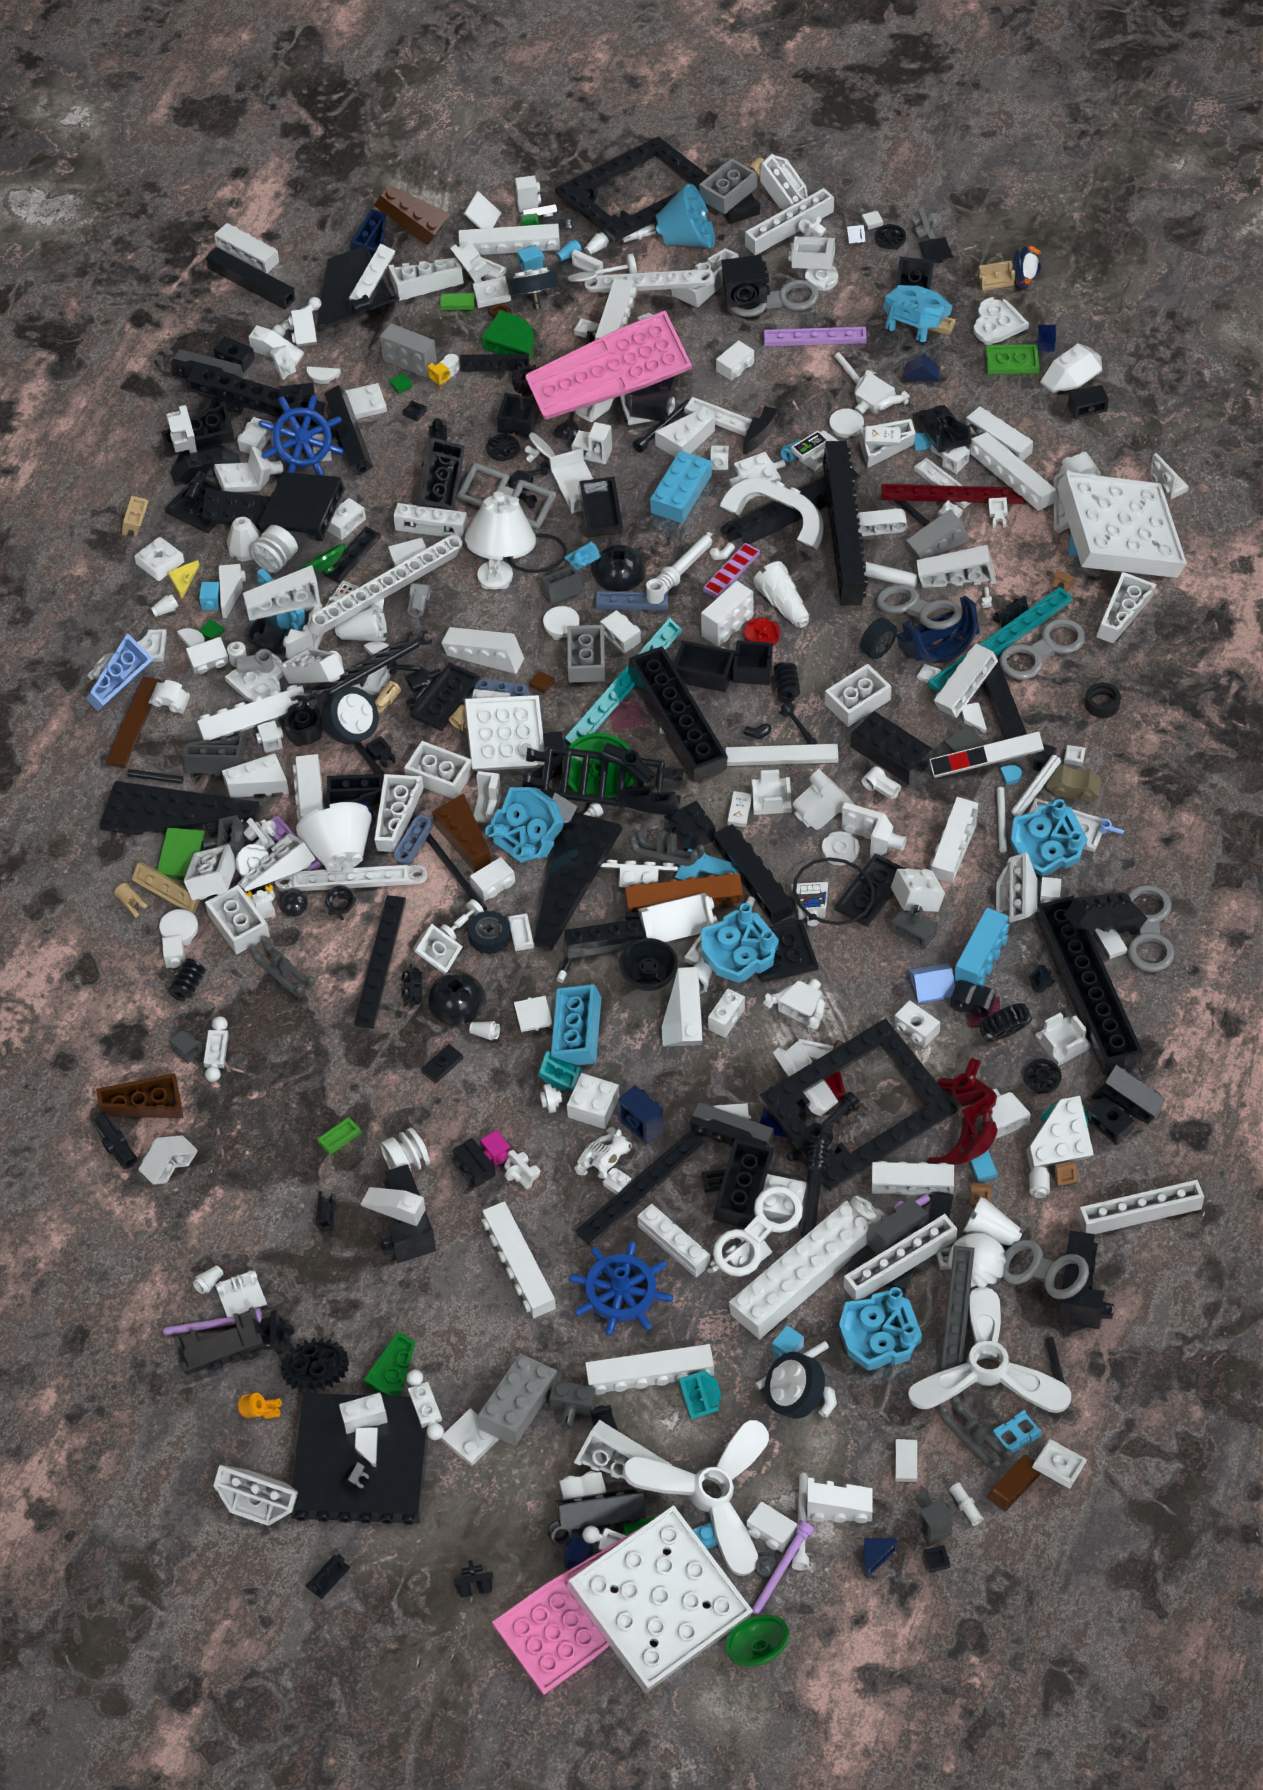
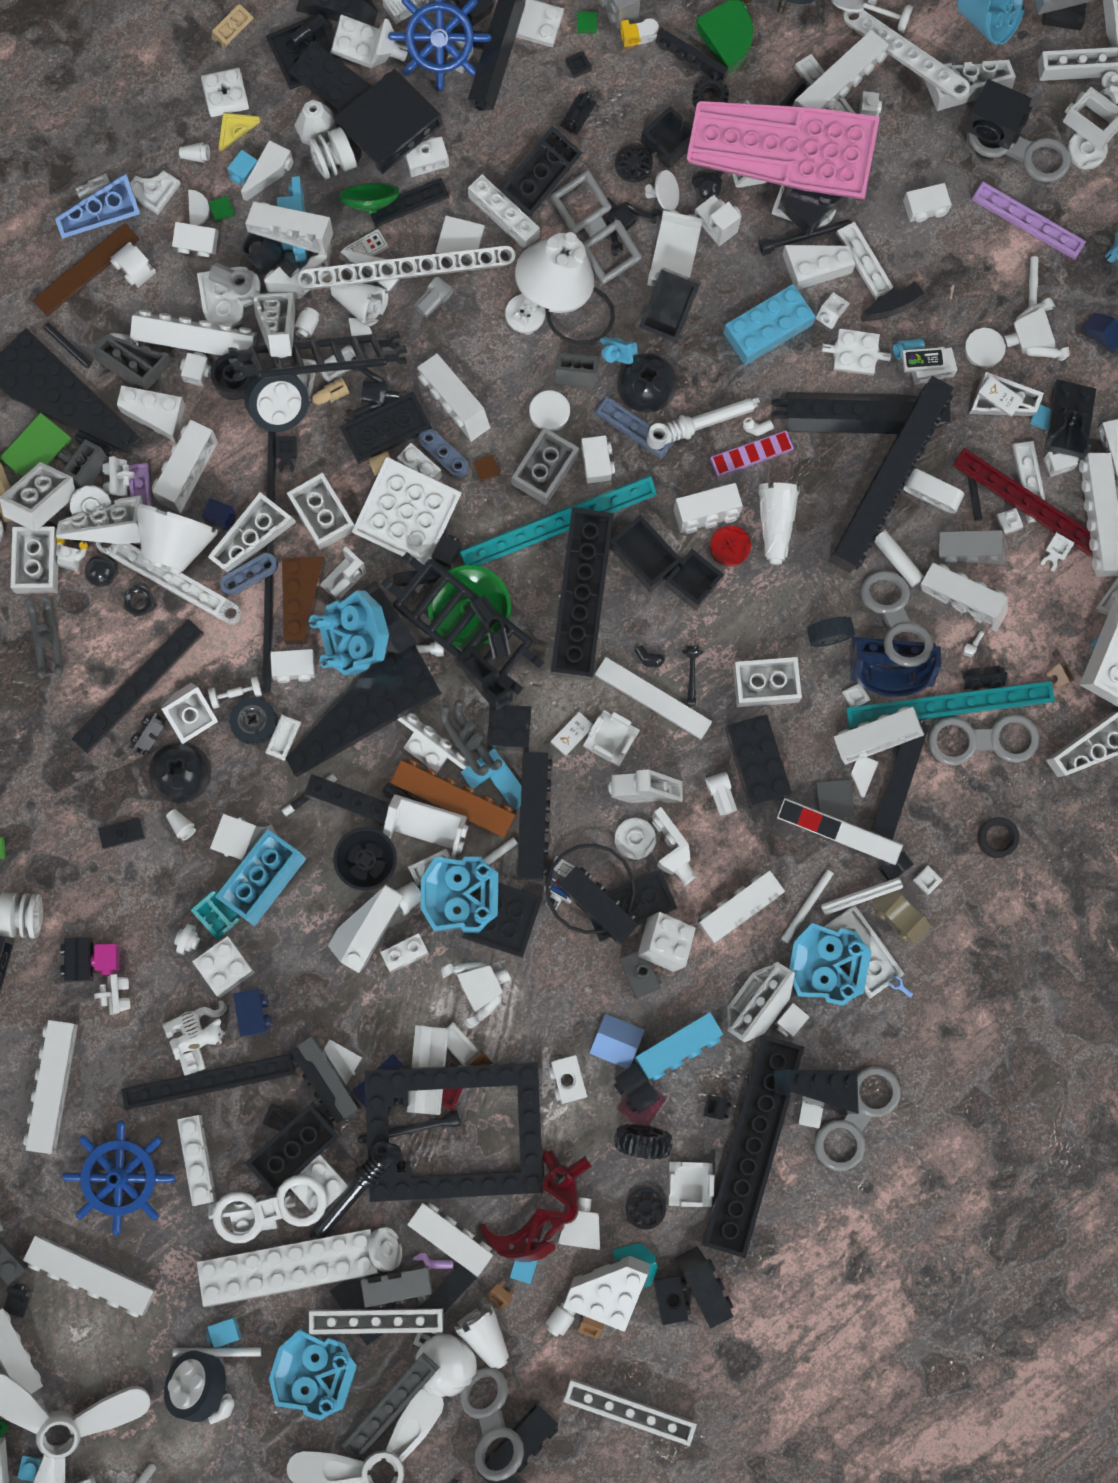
camera: 25 degrees right, 25 degrees up
white brick [227,642,247,668] -> none
black wedge [327,774,384,809] -> none
clear pink piece [610,700,645,732] -> none
teal slope [678,1370,721,1420] -> none
white arch [720,478,823,550] -> none
black piece [774,663,800,703] -> none
medium azure tile [1000,765,1022,786] -> none
none -> black brick [557,866,638,945]

